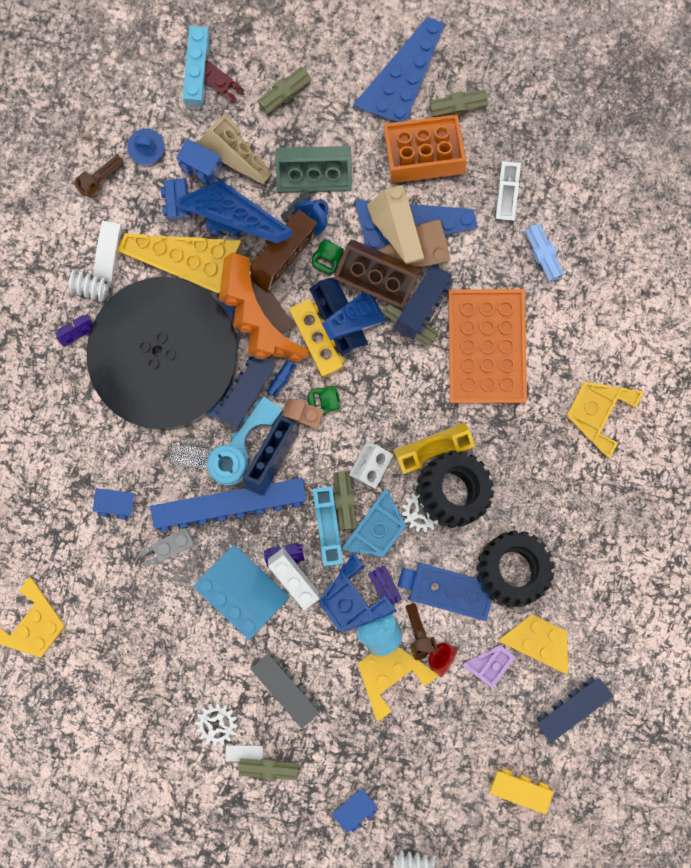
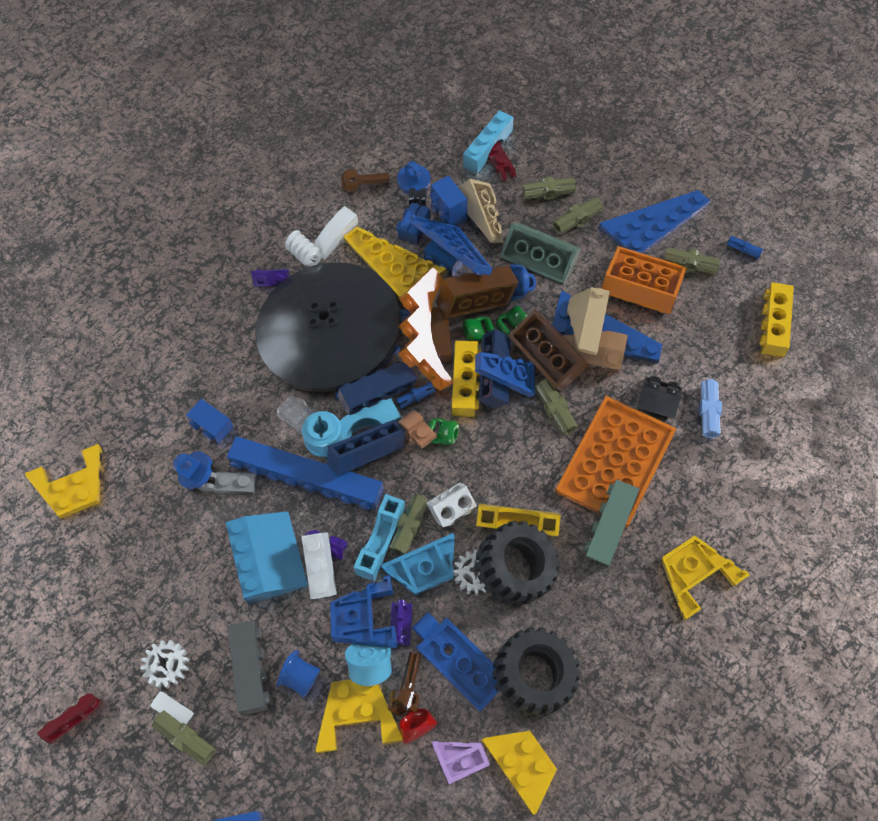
camera: 25 degrees right, 20 degrees down
dark blue brick [394,265,452,340] -> none
white slope [496,160,521,221] -> none
none -> dark red hinge [37,693,101,744]
none -> blue tile [172,451,213,490]
none -> blue piece [276,650,321,698]
none -> black wheel [409,188,427,206]
none -> green piece [462,316,494,342]
none -> olive piece [552,197,603,235]
none -> sand green brick [584,479,640,567]
none -> black slope [637,376,683,419]
none -> blue axle [727,236,763,259]
none -> yellow brick [759,282,794,357]

